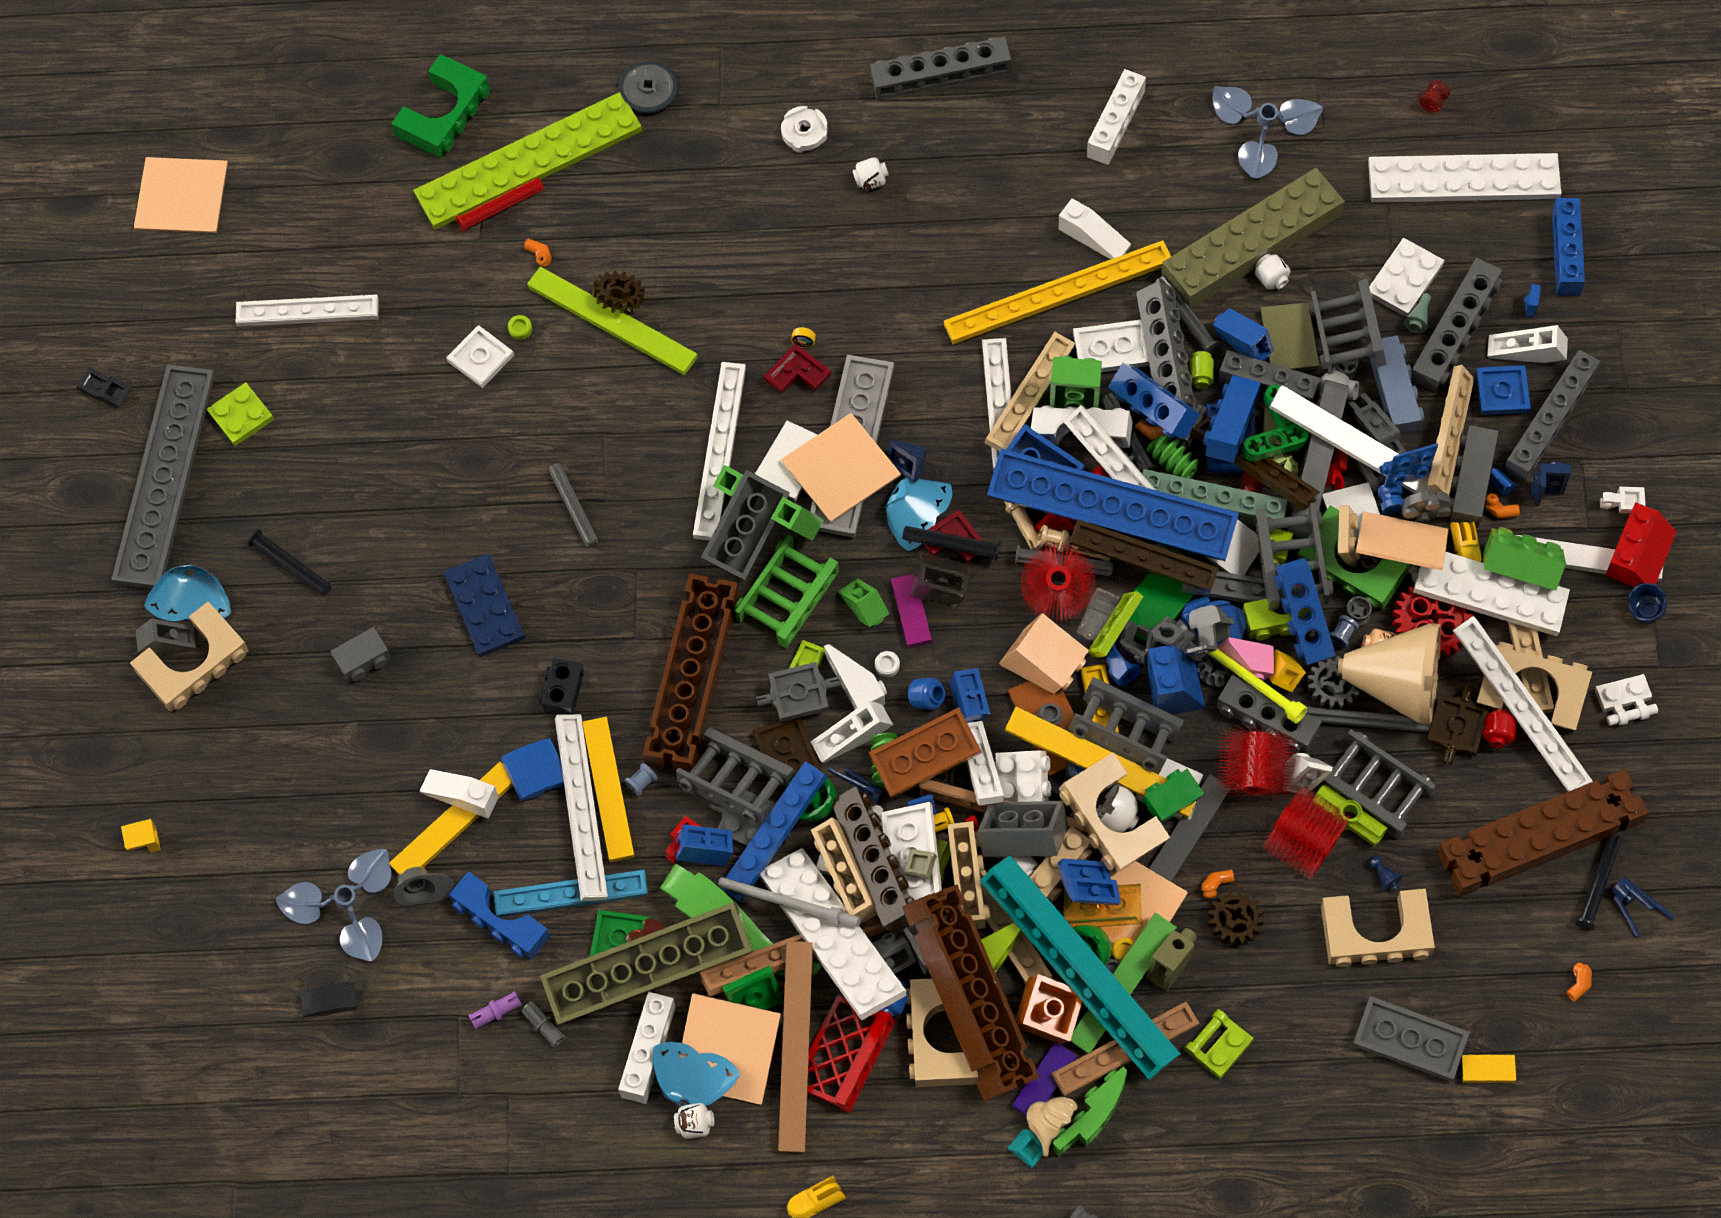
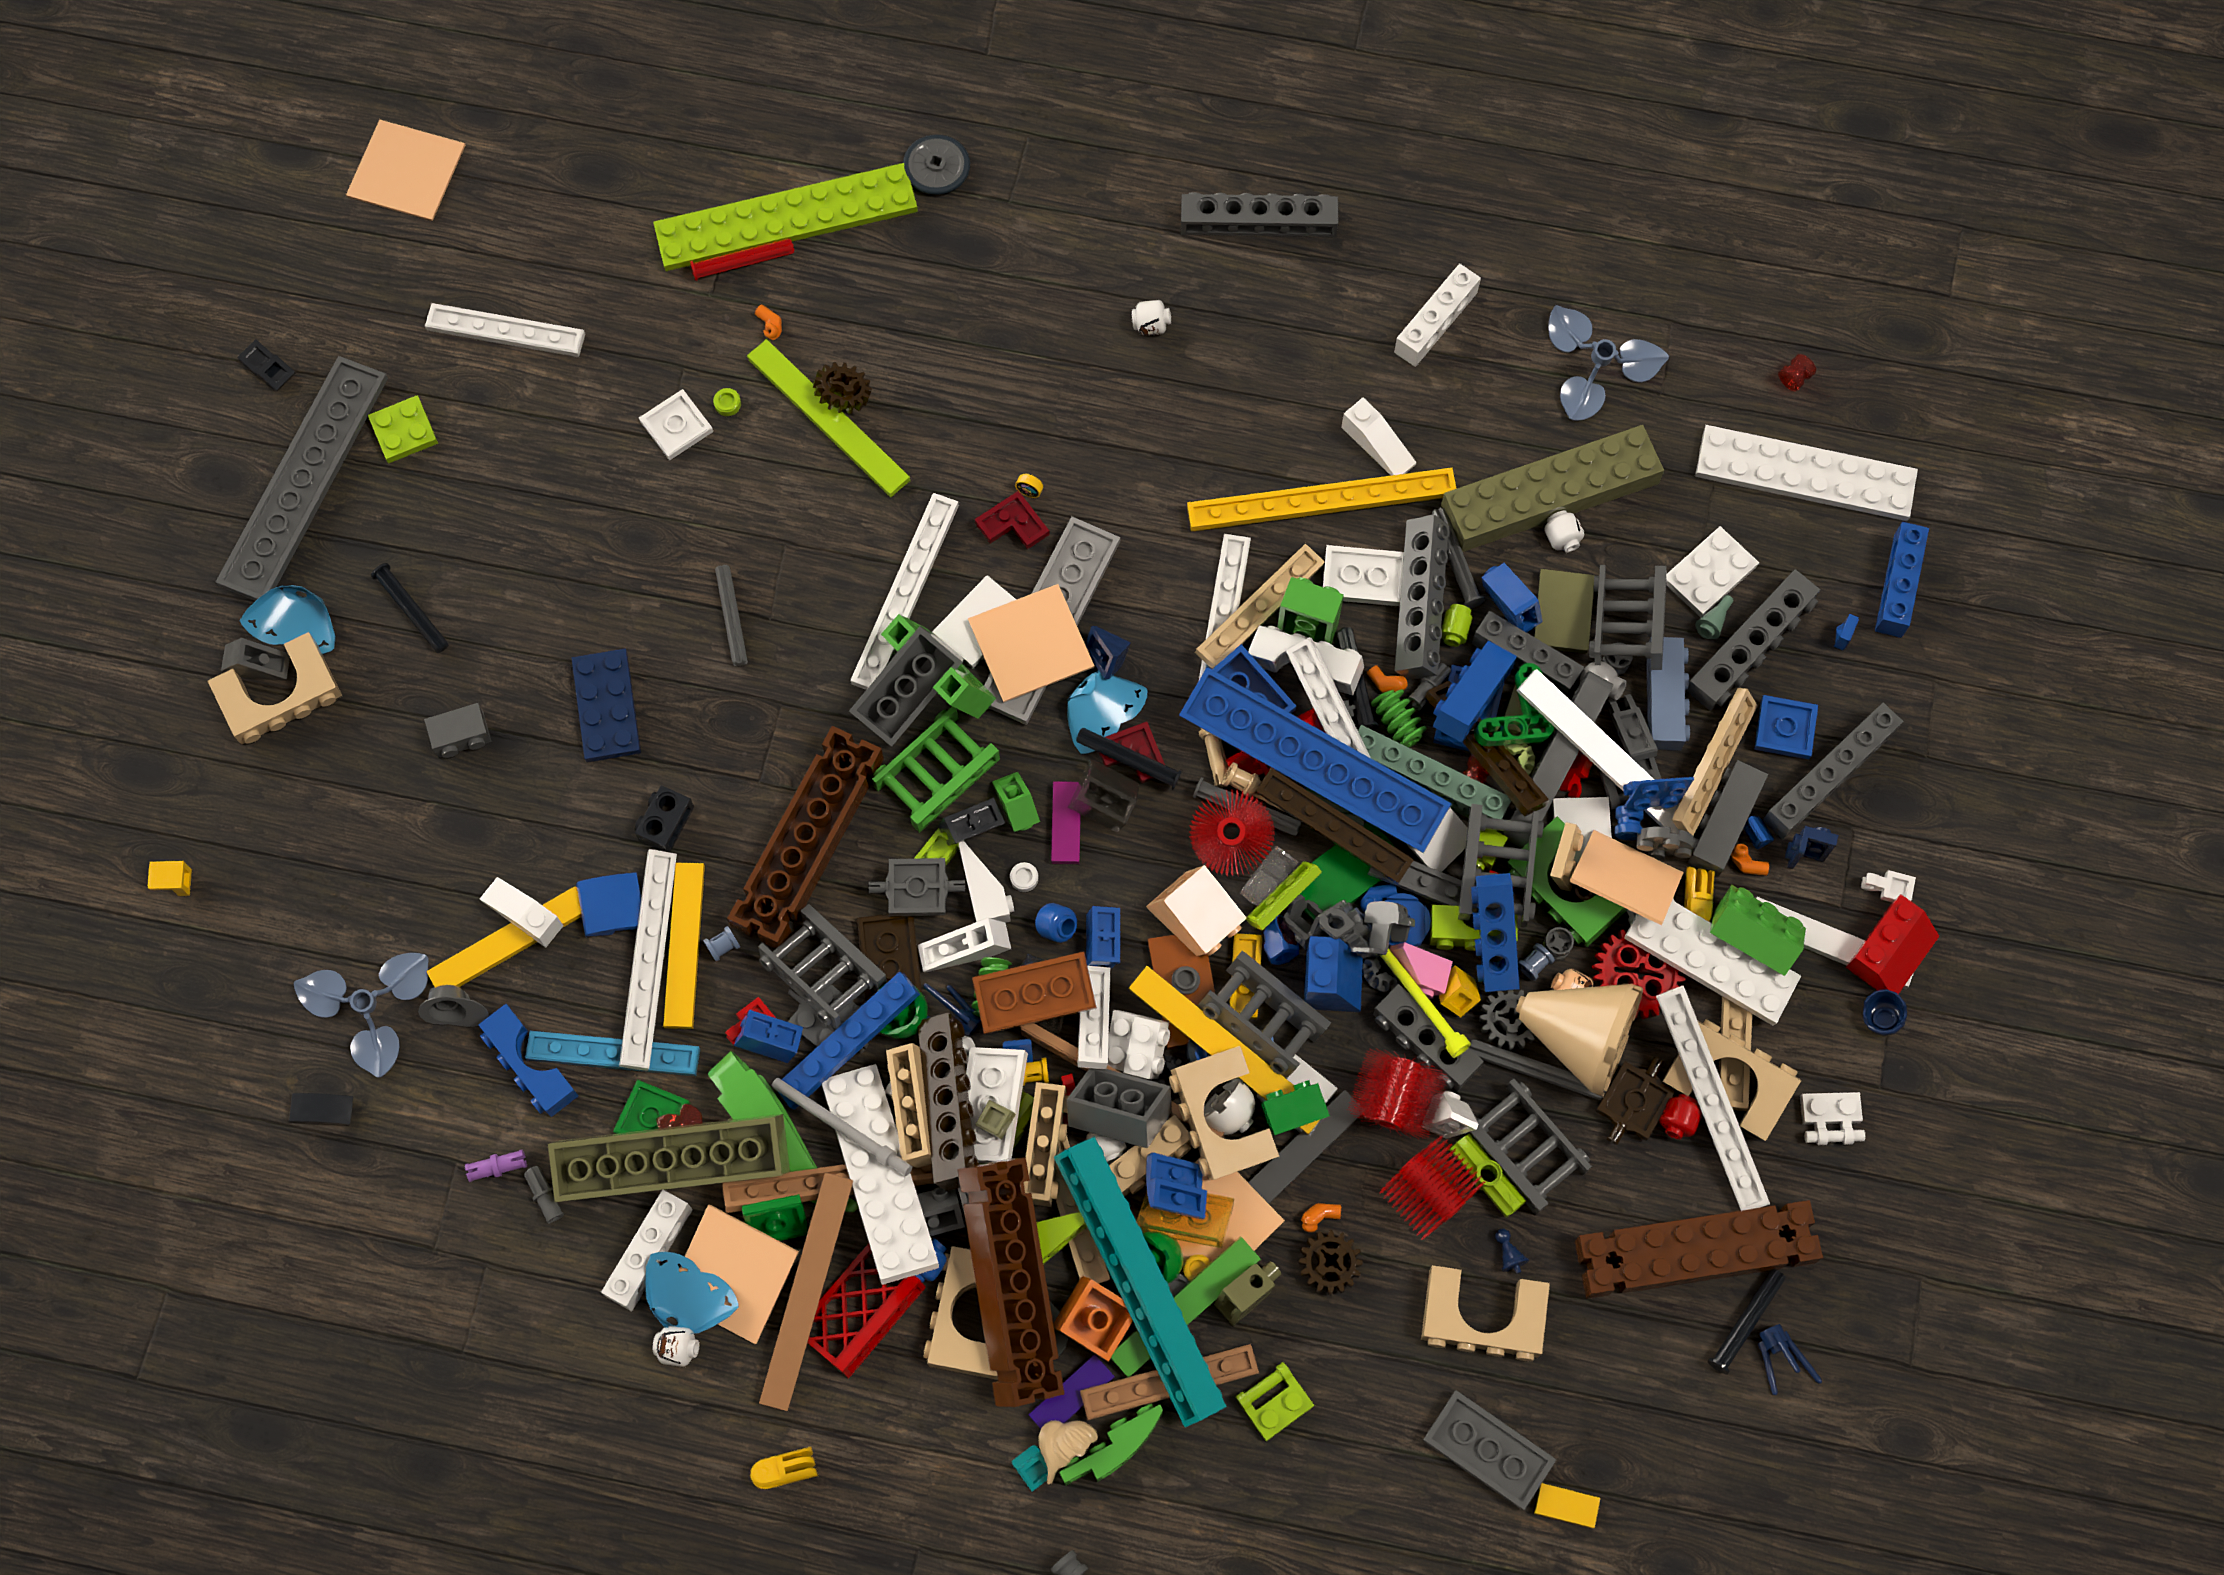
camera: 10 degrees right, 5 degrees up
green arch [391,54,490,158] -> none
white plate [781,106,827,153] -> none
blue brick [1108,363,1200,439] -> none
white slope [1488,325,1568,363] -> none
orange arm [1566,963,1592,1002] -> none
none -> black hinge [938,798,1005,846]

